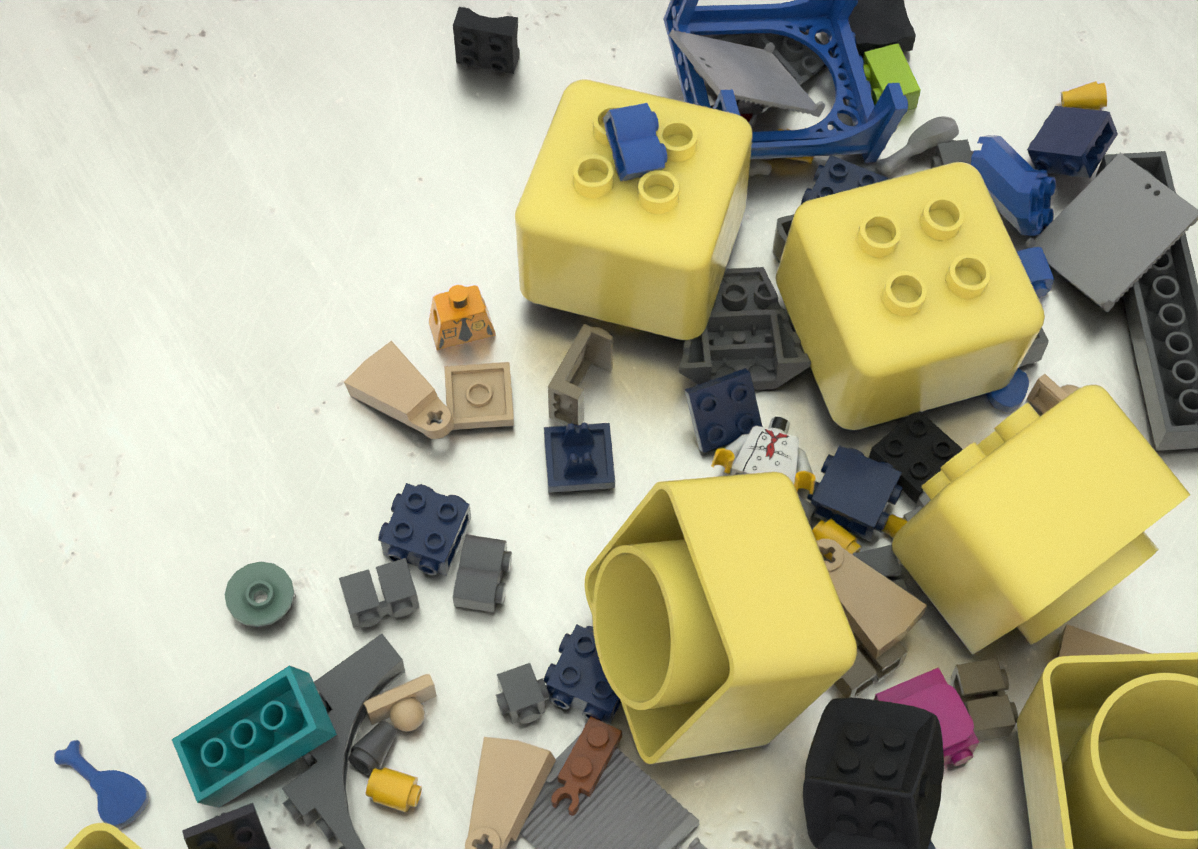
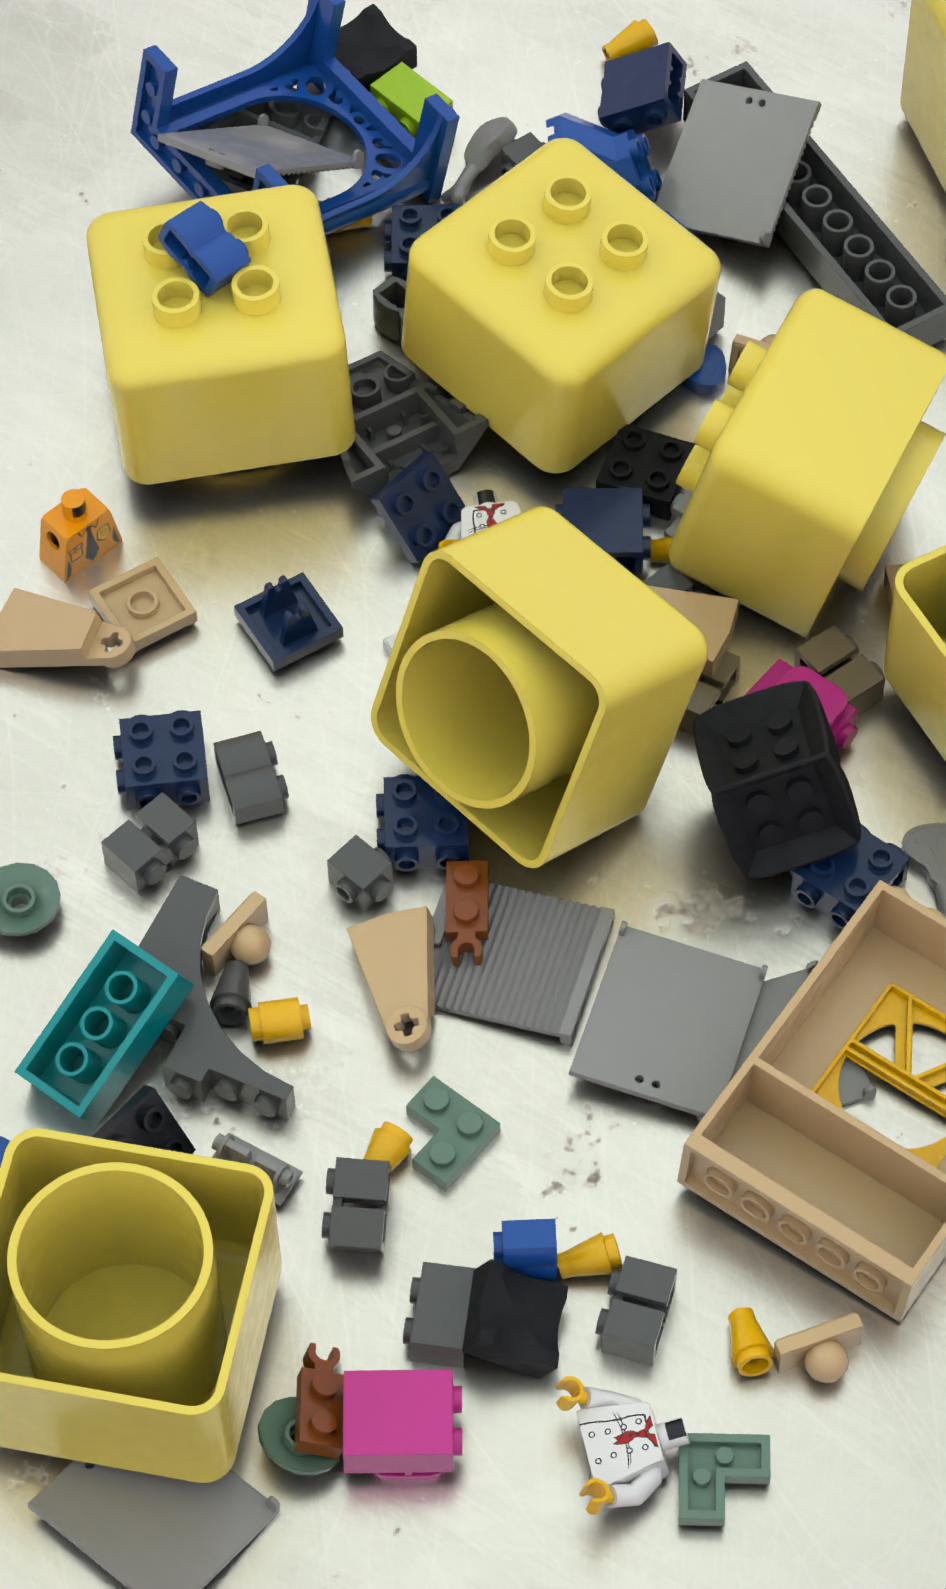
camera: 25 degrees left, 5 degrees down
dark tan panel [548,324,614,426] -> none

